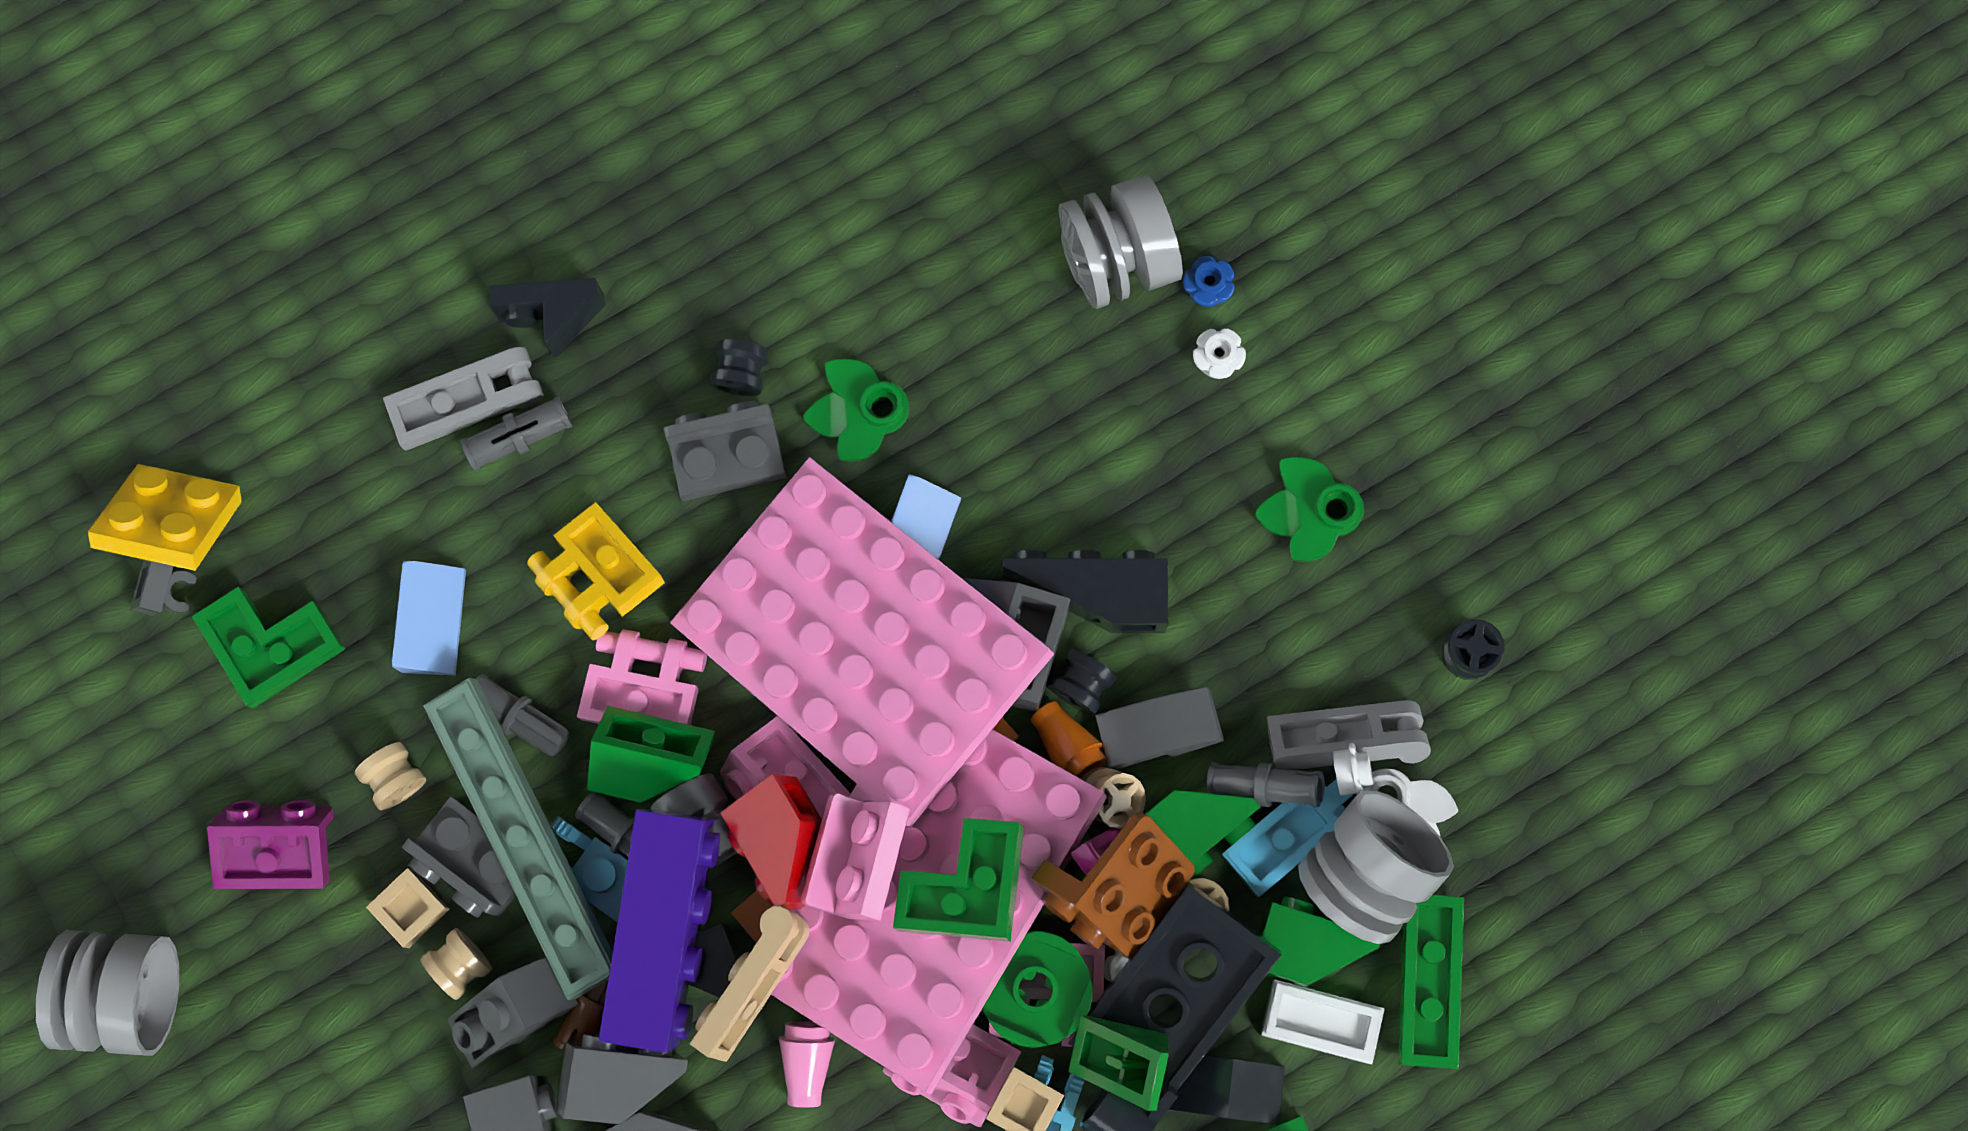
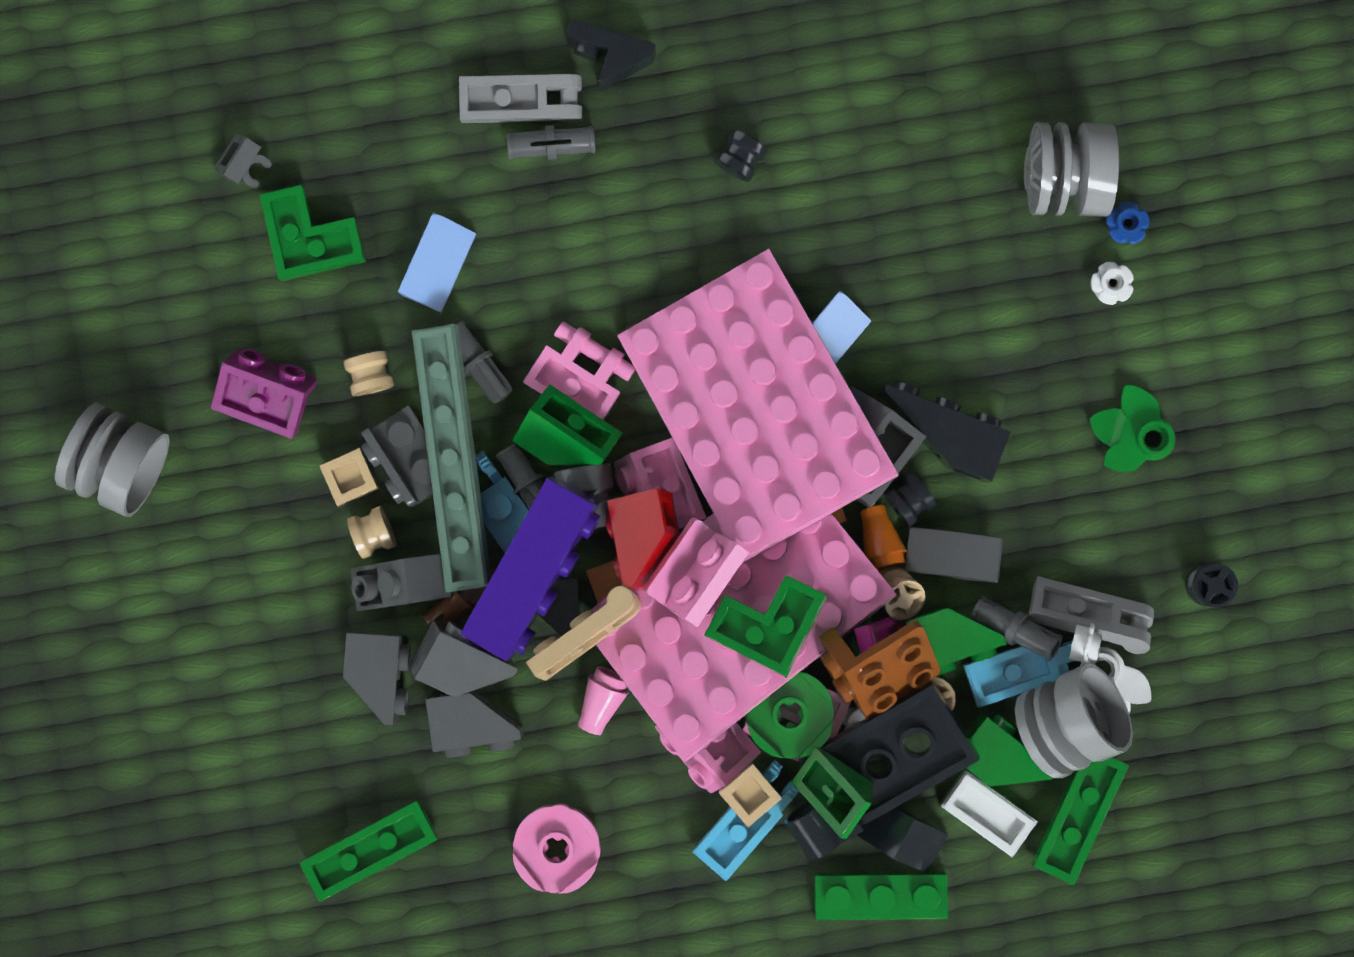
camera: 15 degrees right, 10 degrees up
yellow plate [88,464,242,571] -> none
yellow plate [527,502,665,640] -> none
dark grey bracket [663,401,787,501] -> none
green plate [803,359,909,461] -> none

